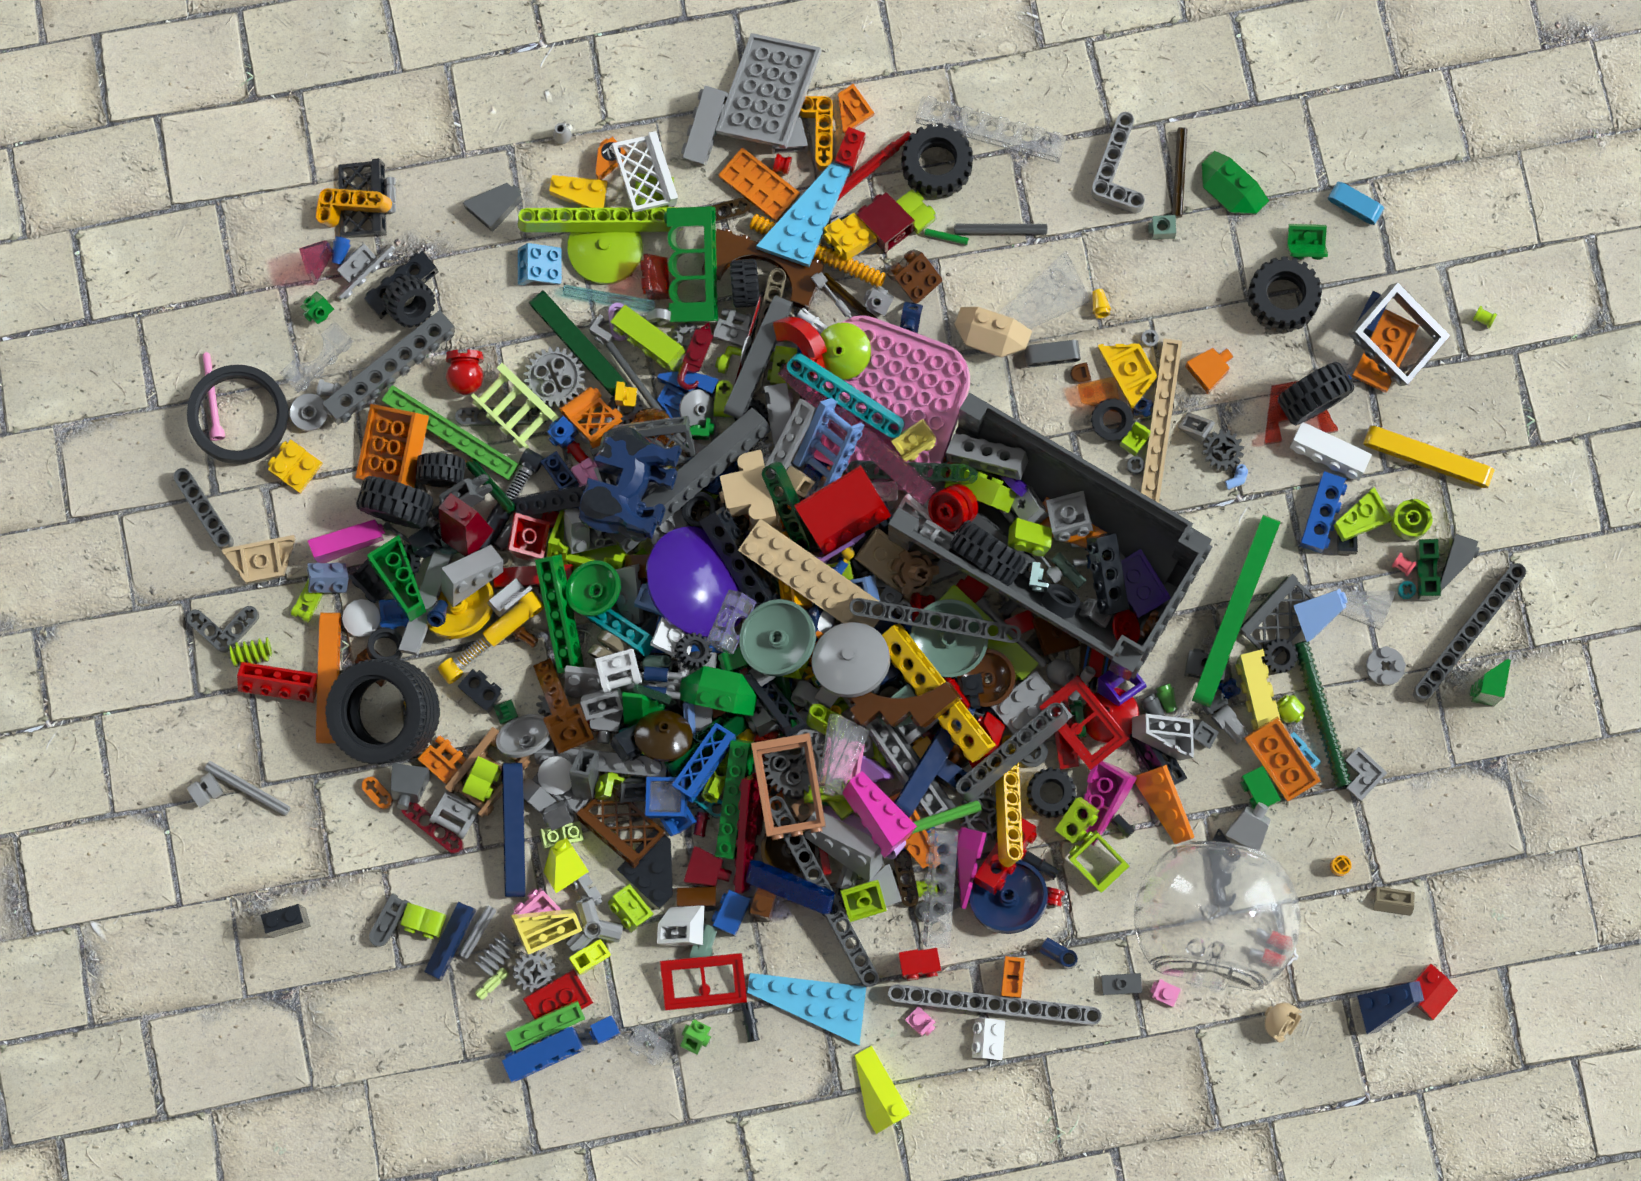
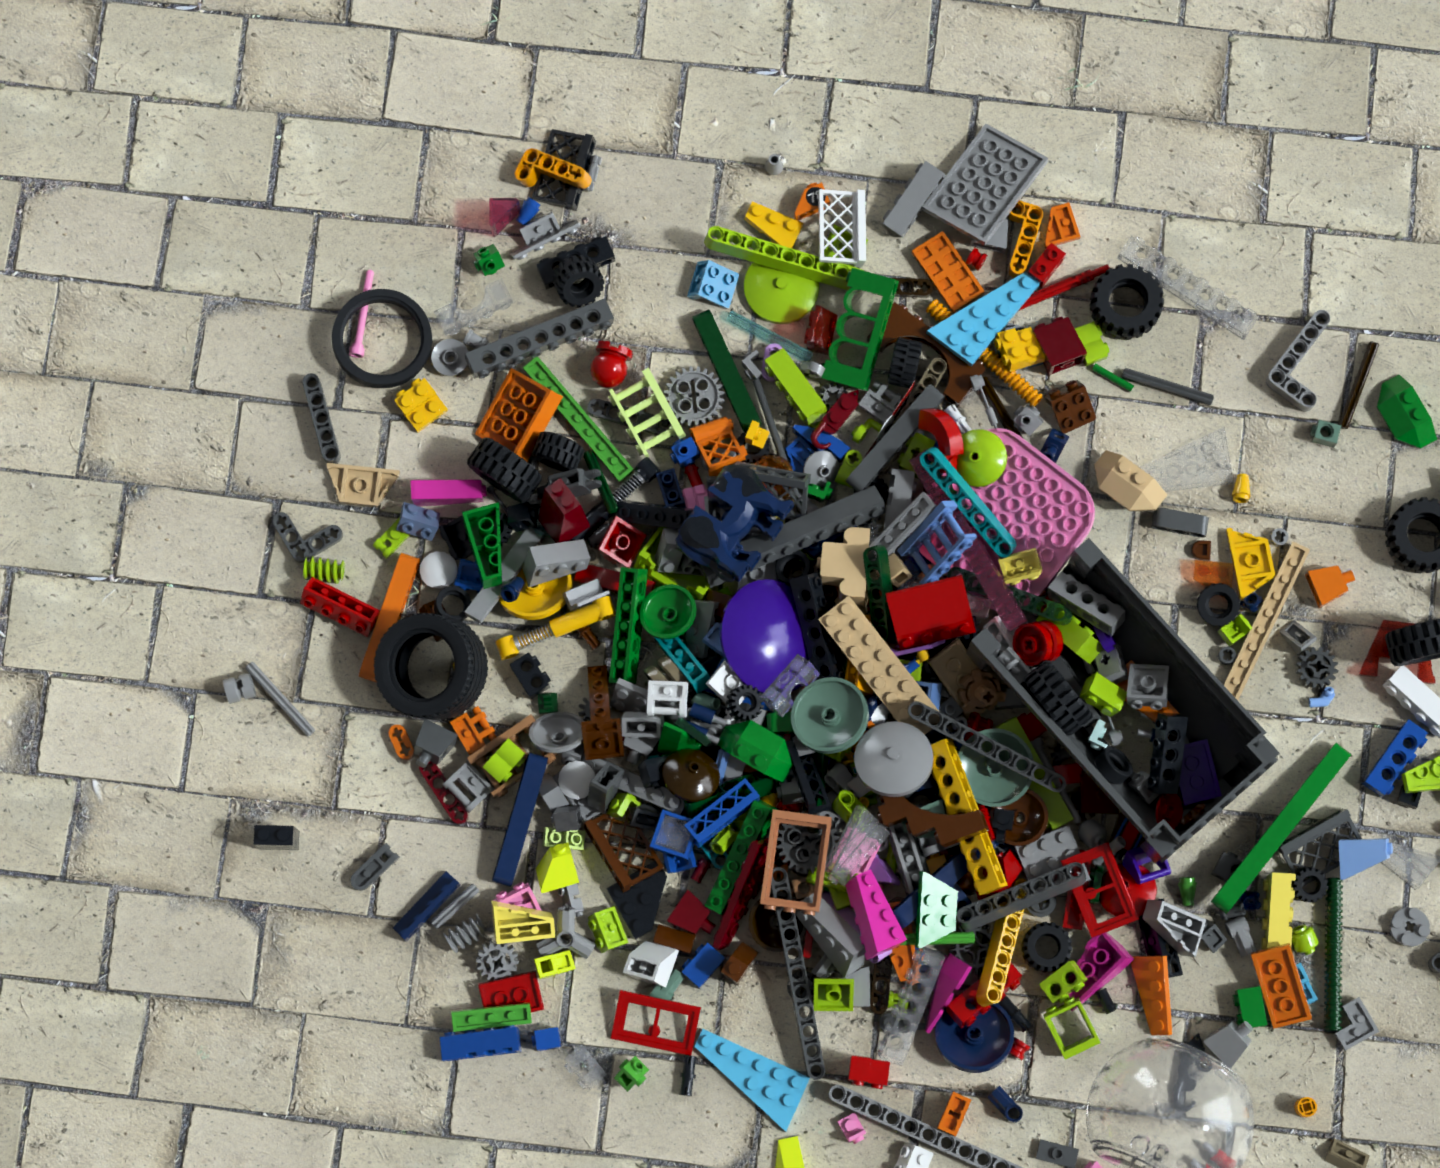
camera: 15 degrees right, 0 degrees up
lime brick [400,903,447,940] -> none
dark grey slope [463,183,523,232] -> none
yellowish green axle [475,968,509,1000] -> none
red plate [542,511,559,528] -> none
clear blue beam [745,860,835,914] -> none
sand green pin [1051,552,1087,589] -> none
dark grey cone [1140,693,1165,716] -> none
none -> wing [915,871,958,948]

